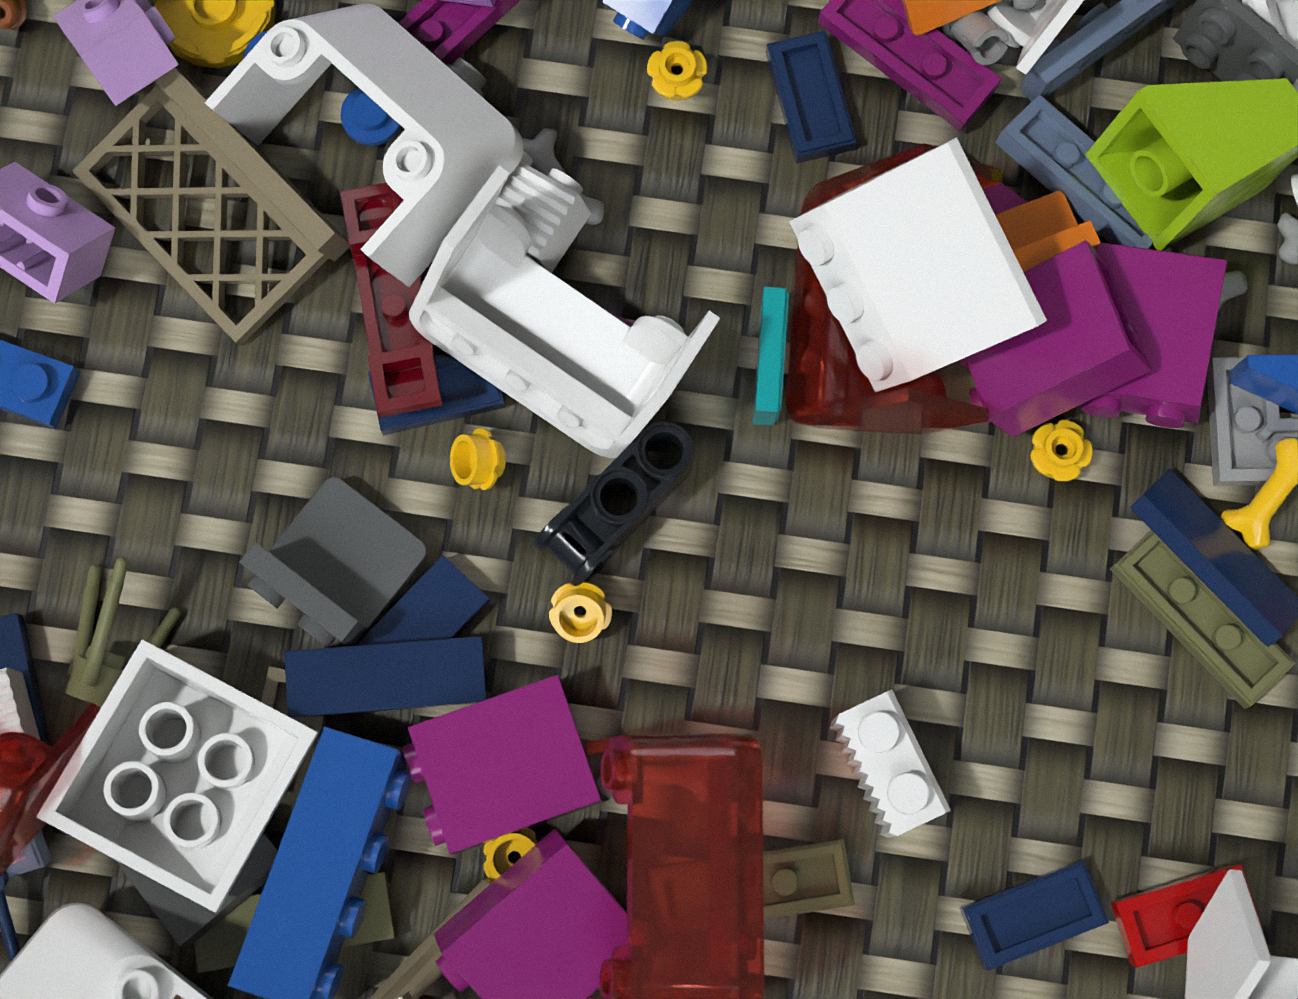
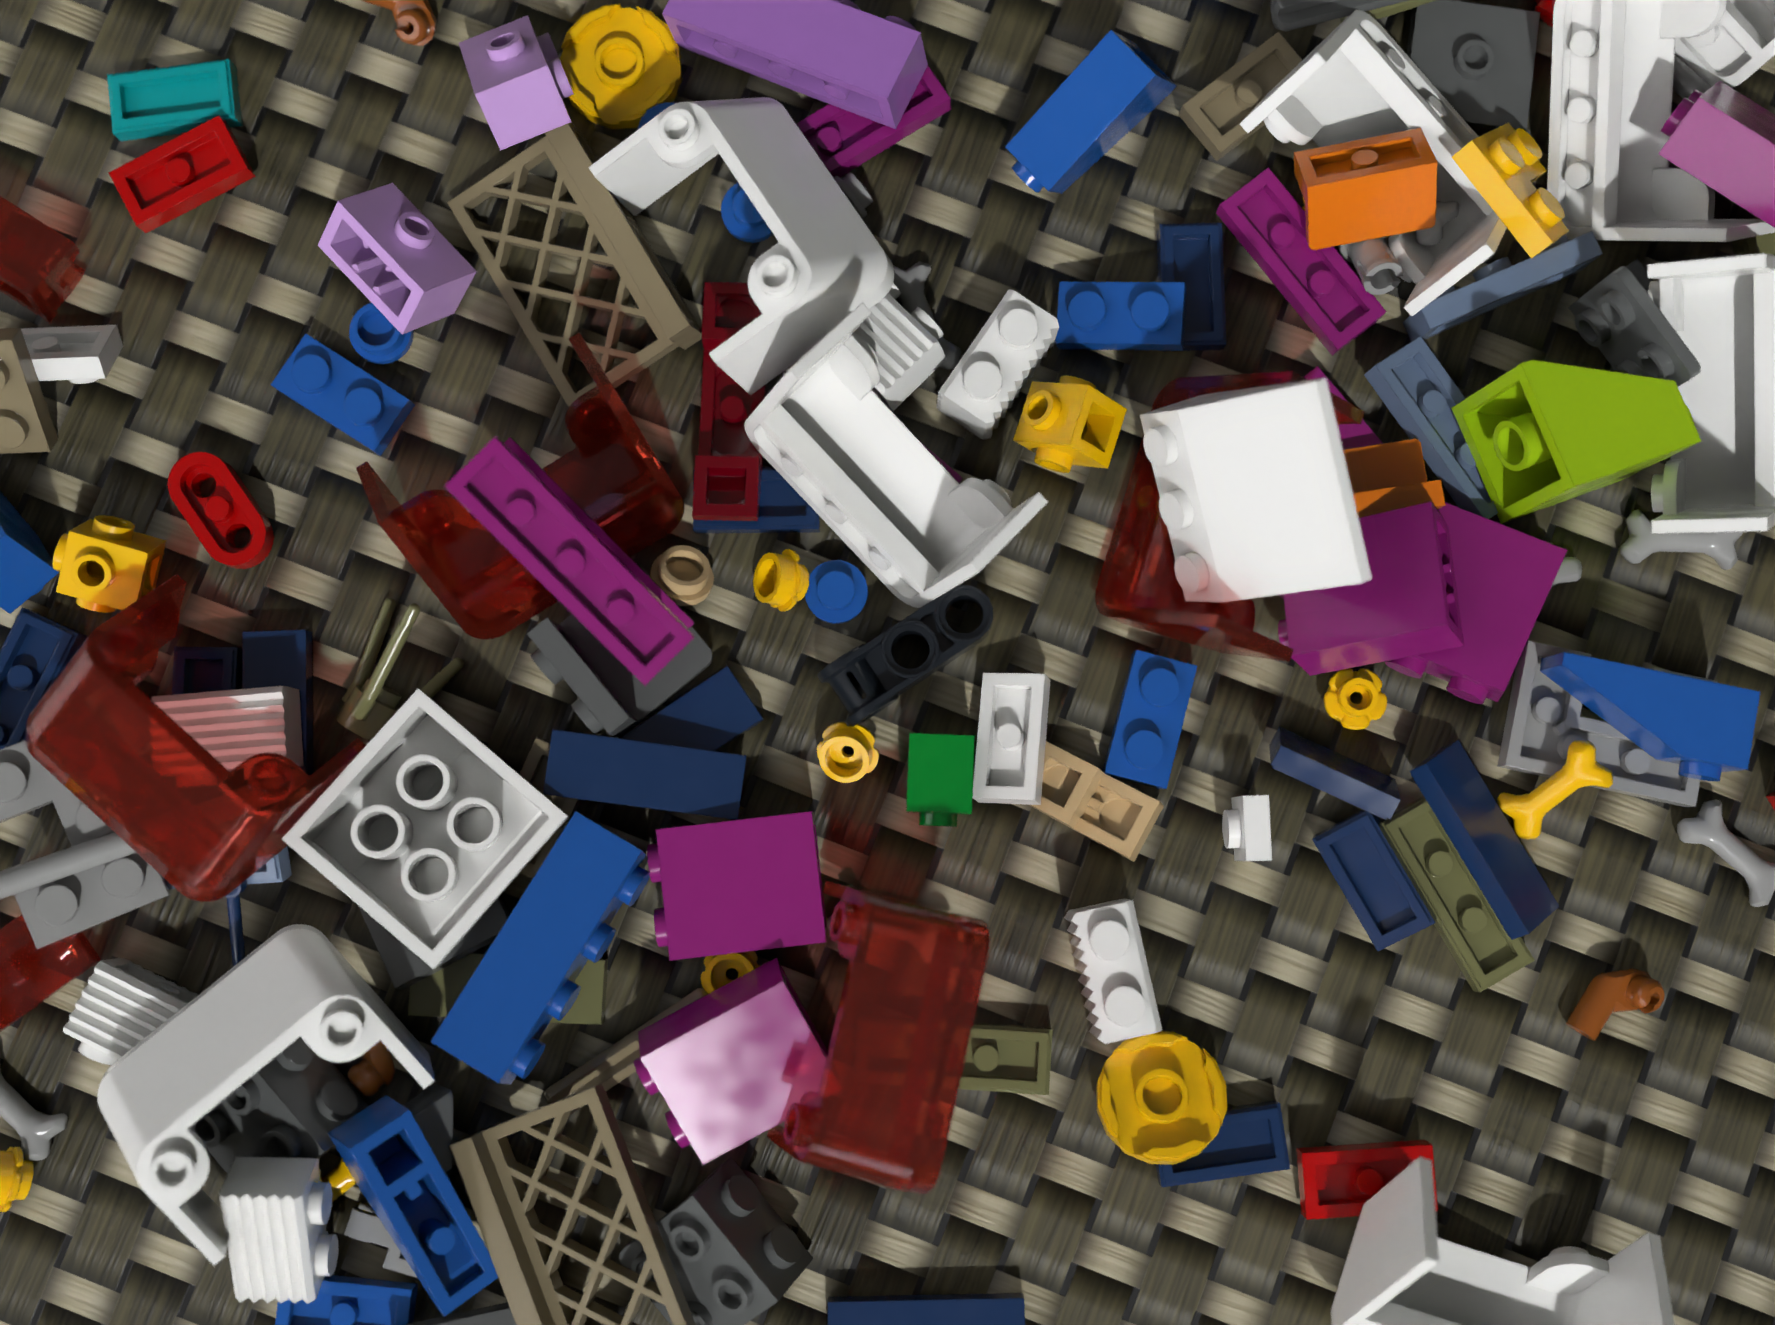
camera: 15 degrees right, 5 degrees up
yellow plate [647,41,707,101] -> none
teal tile [752,287,789,426] -> none
none -> blue plate [349,302,414,364]
none -> clear red windscreen [356,332,684,639]
none -> magenta fence [444,437,695,685]
none -> tan plate [650,545,714,606]
none -> blue plate [805,560,868,624]
none -> green brick [906,733,974,827]
none -> white brick [936,289,1059,440]
none -> white plate [972,672,1051,805]
none -> yellow brick [1013,376,1127,473]
none -> tan slope [1030,741,1164,862]
none -> blue plate [1055,282,1187,351]
none -> yellow tile [1096,1031,1227,1164]
none -> blue plate [1102,650,1197,789]
none -> white plate [1222,795,1272,861]
none -> dark blue tile [1269,726,1401,820]
none -> dark blue tile [1312,810,1437,951]

